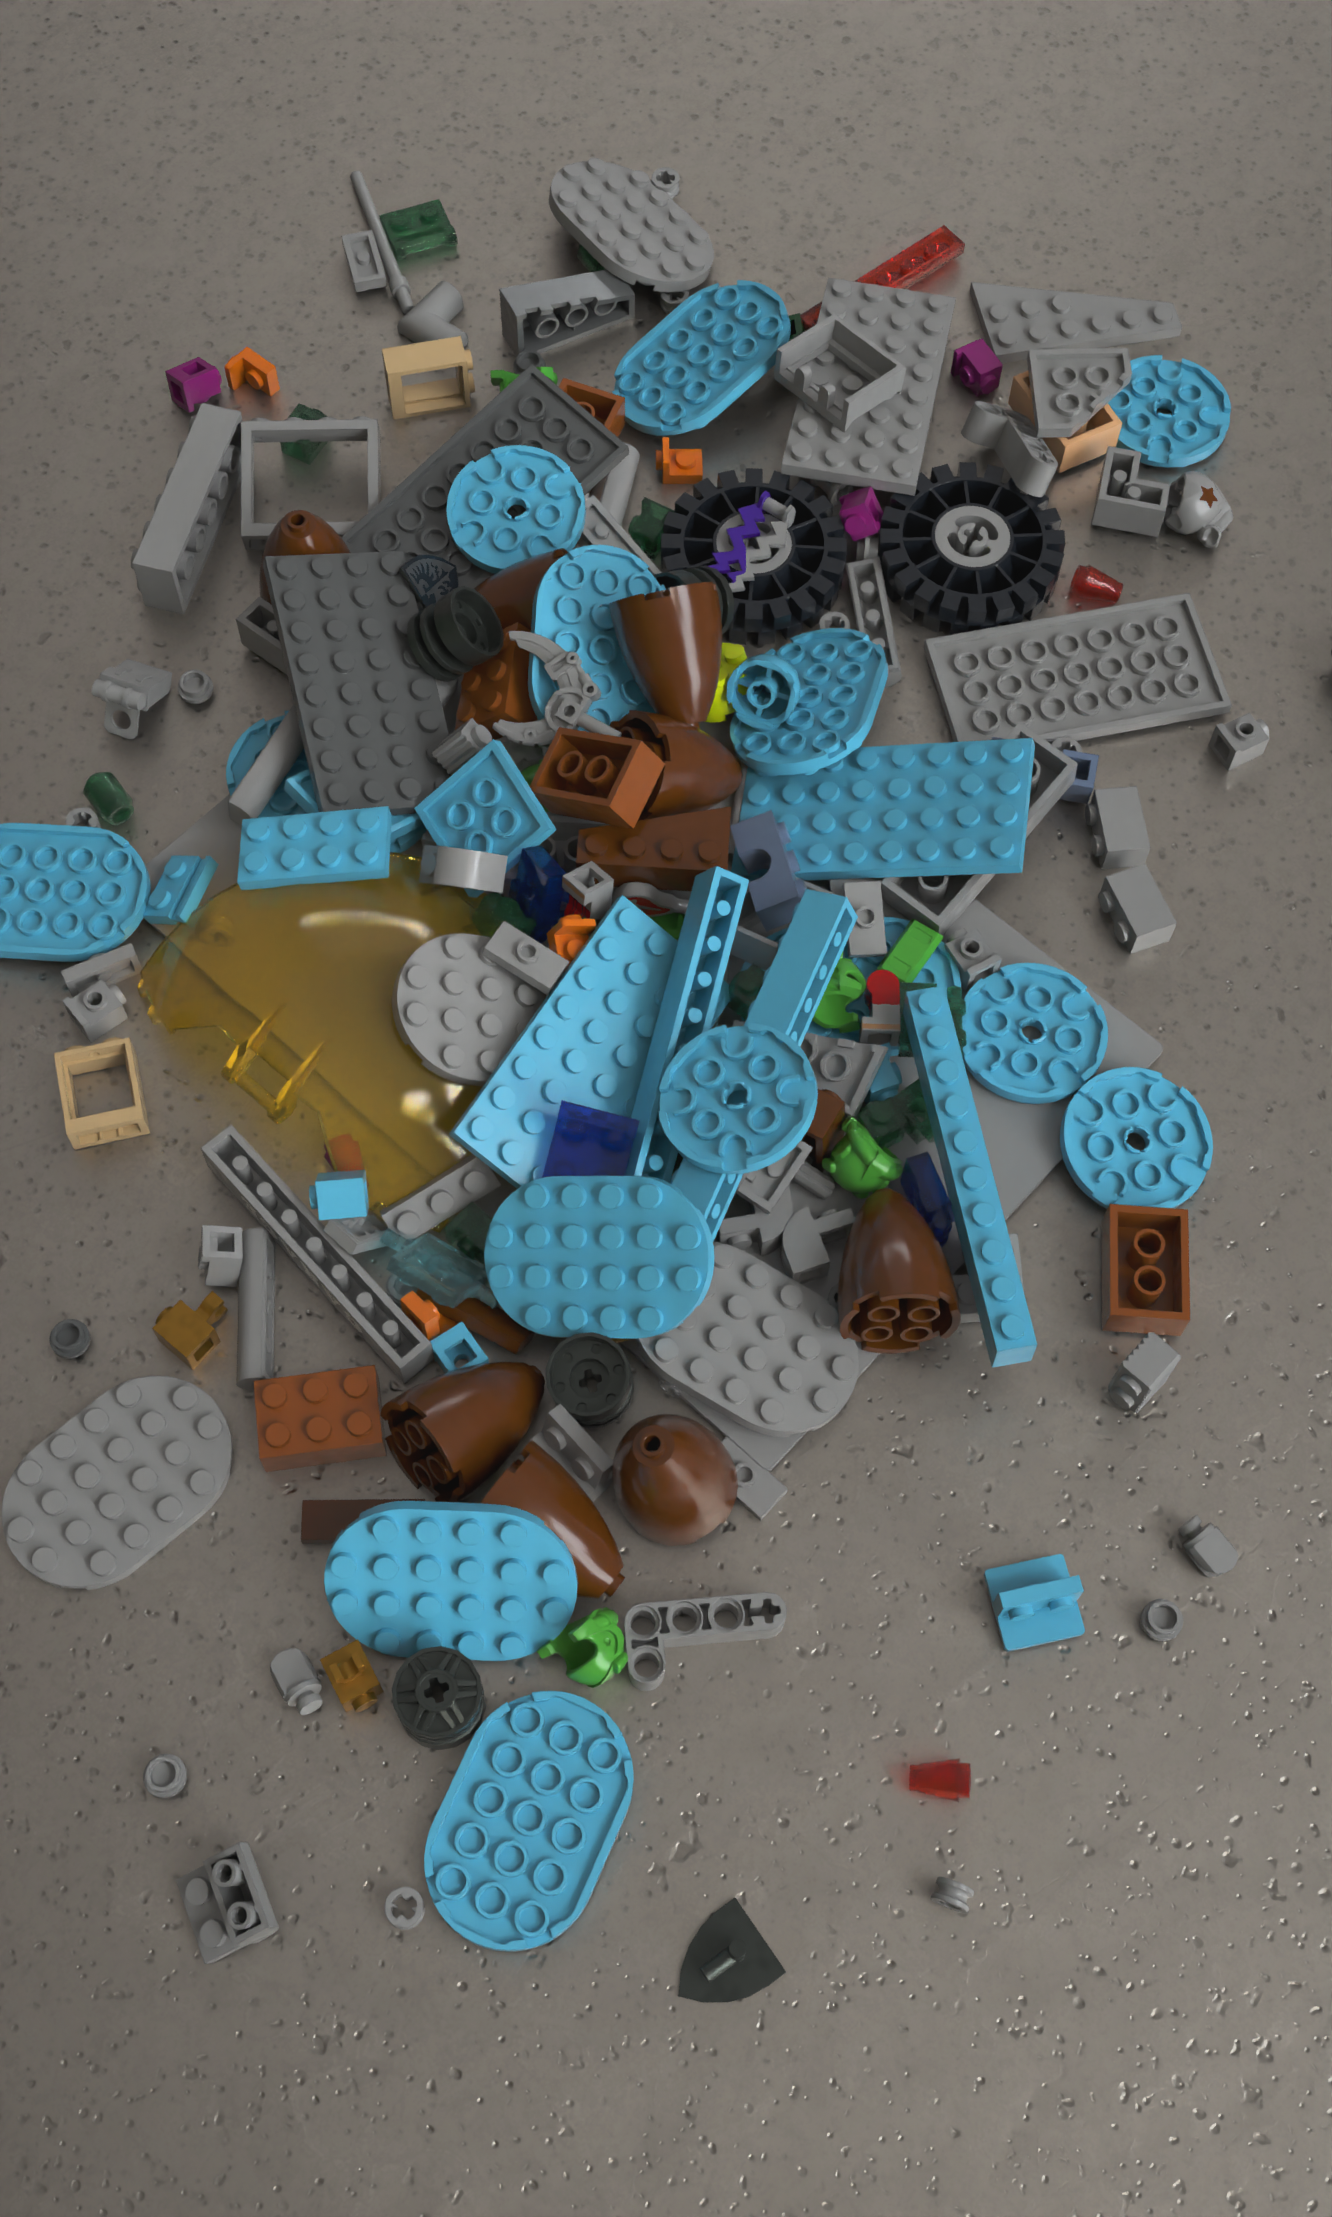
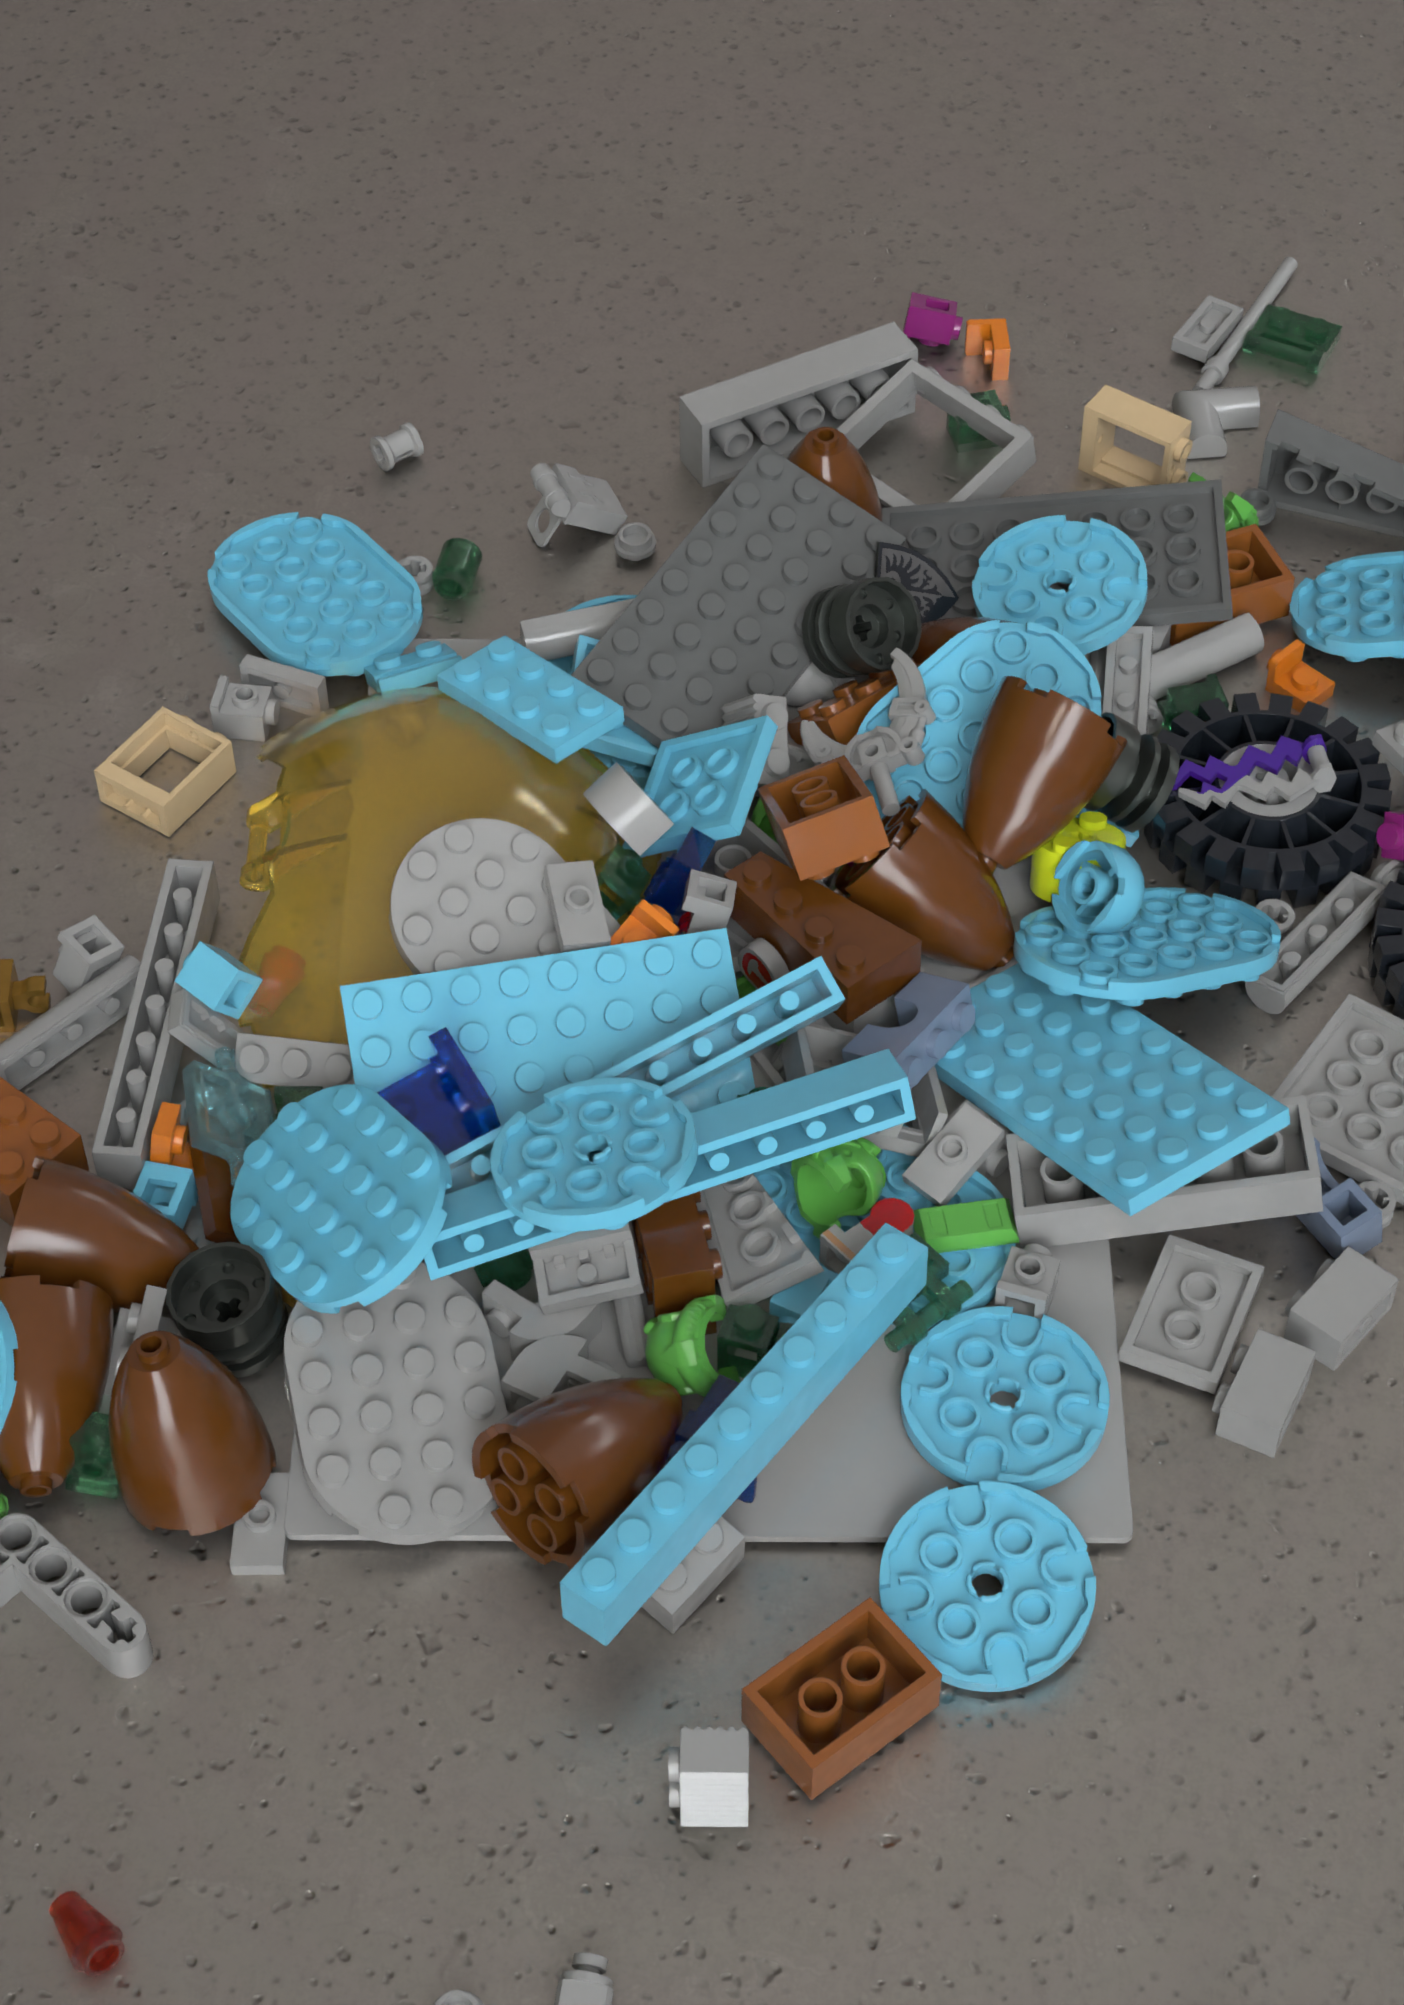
camera: 50 degrees right, 15 degrees down
medium azure bracket [984,1554,1085,1652] -> none
none -> clear green brick [65,1412,120,1499]
none -> light grey plate [1119,1234,1265,1395]

